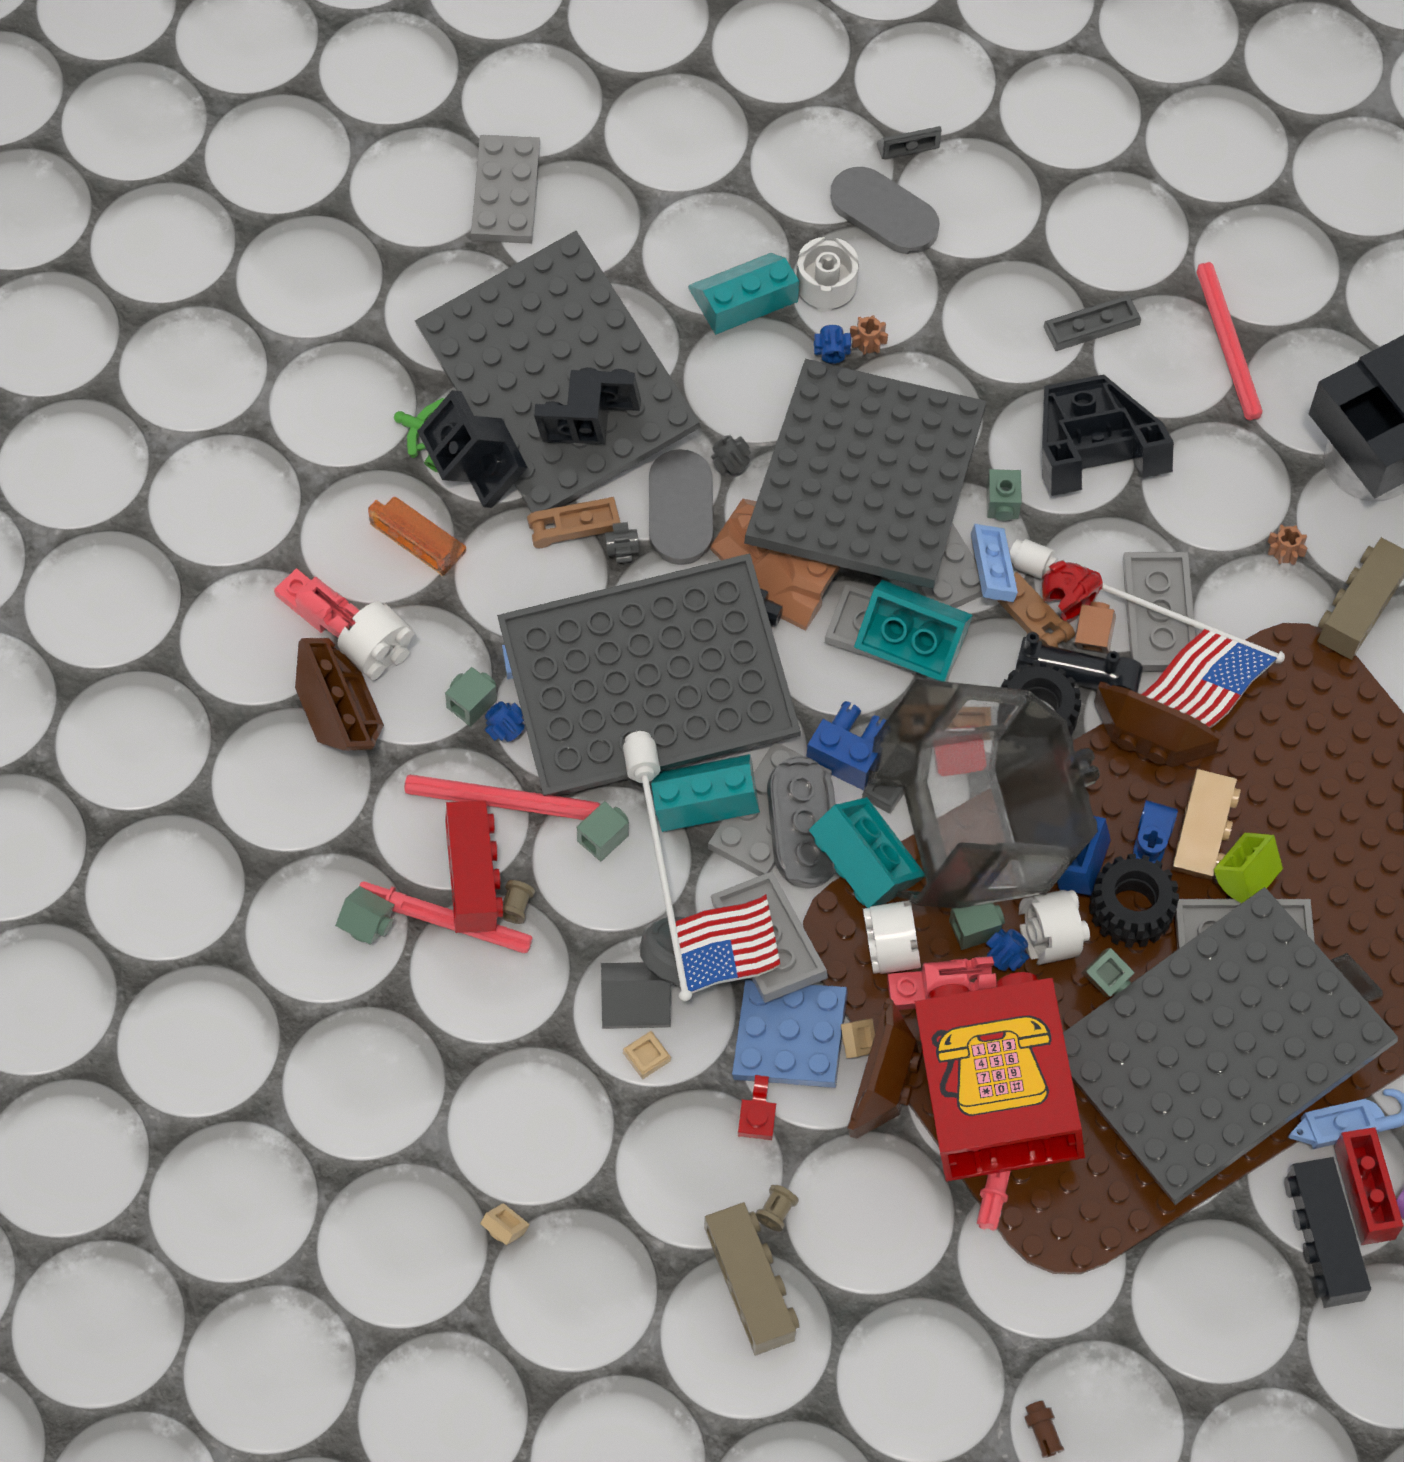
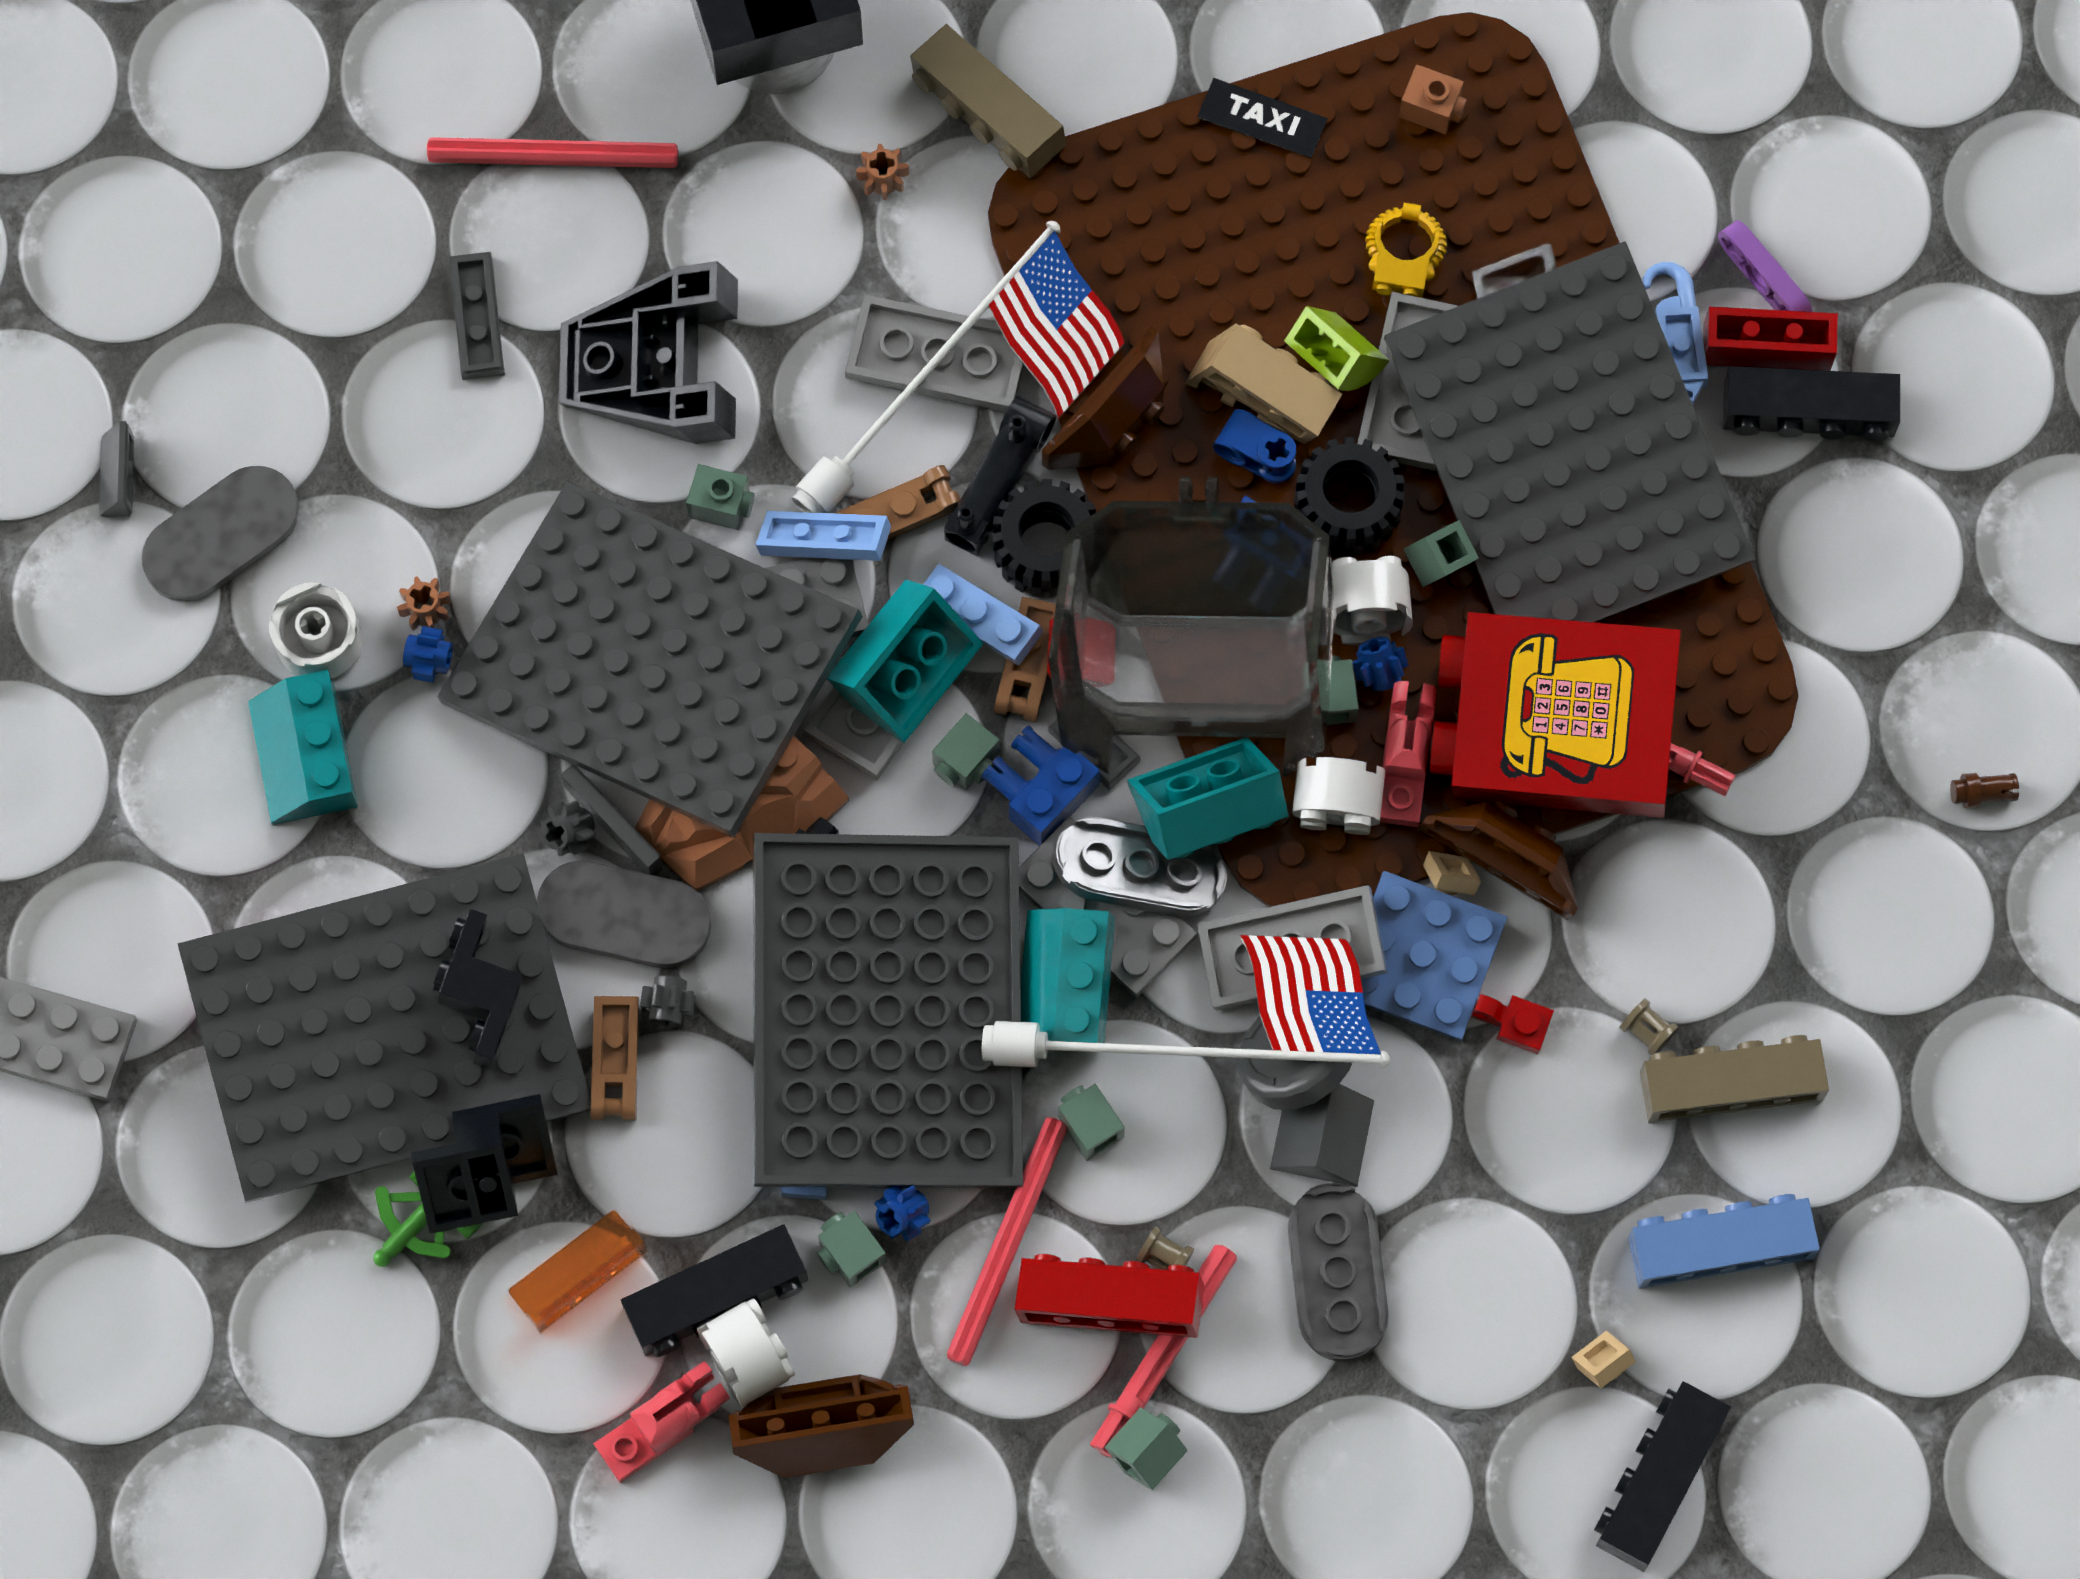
camera: 75 degrees left, 10 degrees up
tan tile [623,1031,671,1079] -> none
red helmet [1042,560,1103,623] -> none
nougat brick [1075,602,1116,653] -> none
none -> dark grey tile [561,765,662,876]
none -> black brick [620,1224,808,1357]
none -> light blue plate [923,563,1044,666]
none -> sand green brick [932,713,1000,790]
none -> flat silver tile [1287,1183,1389,1362]
none -> yellow piece [1365,203,1447,298]
none -> black brick [1594,1381,1731,1572]
none -> medium blue brick [1628,1194,1820,1289]

